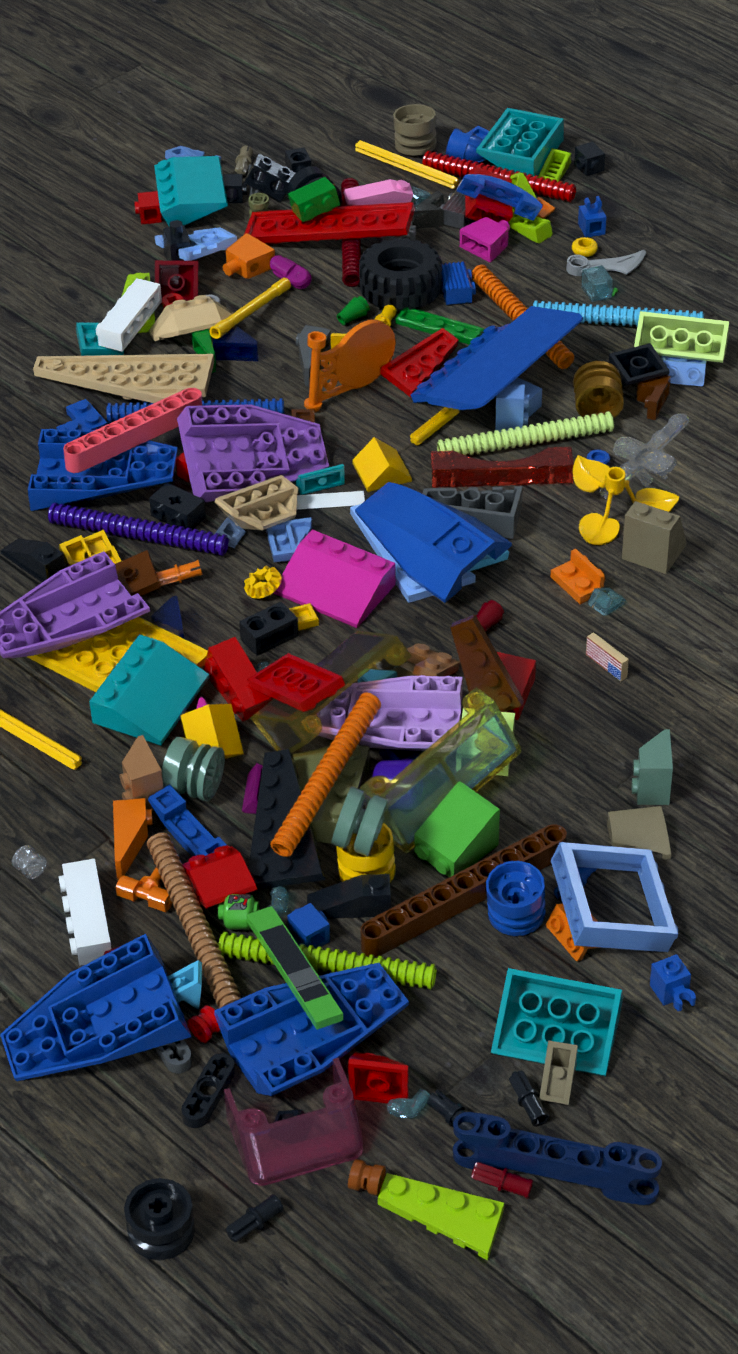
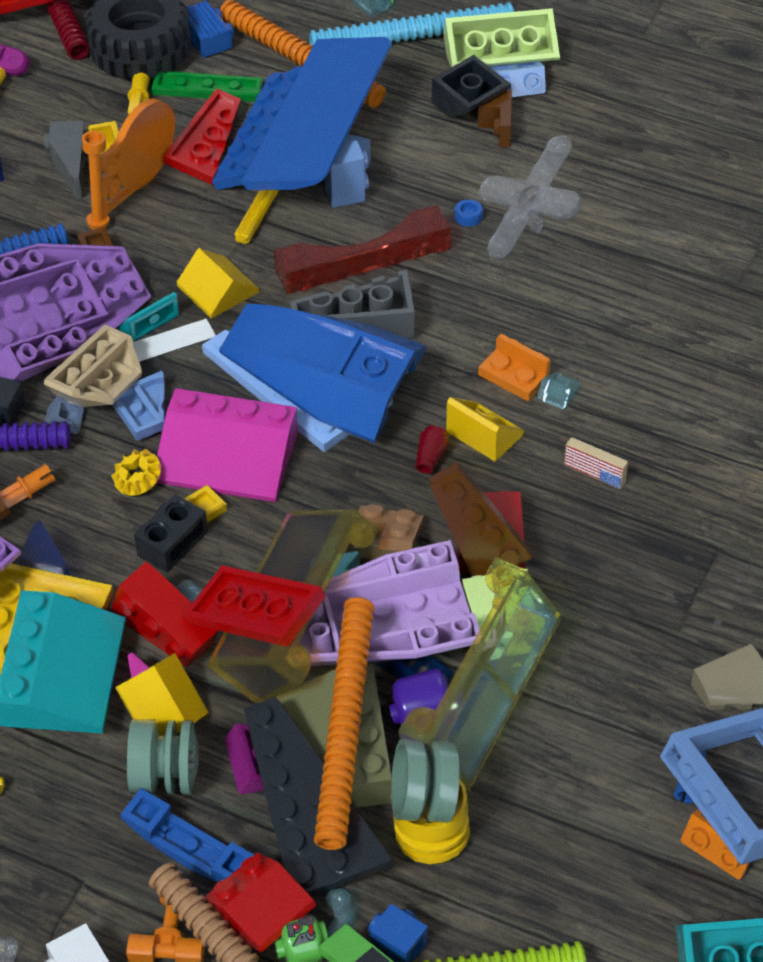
camera: 20 degrees left, 5 degrees up
orange slope [113,798,153,879] -> none
medium nougat slope [120,735,163,811] -> none
black slope [307,874,391,919] -> none
green cone [337,296,370,325] -> none
reddish brown beam [361,824,567,957] -> none
bright green slope [415,781,500,877] -> none
yellowish green piece [437,411,614,460] -> none
blue wheel [486,861,546,936] -> none
pearl gold wheel [573,361,624,418] -> none
yellow plant [573,455,679,545] -> none
dark tan slope [622,501,686,574] -> none
sand green slope [631,729,673,805] -> none
none -> yellow slope [446,397,525,462]

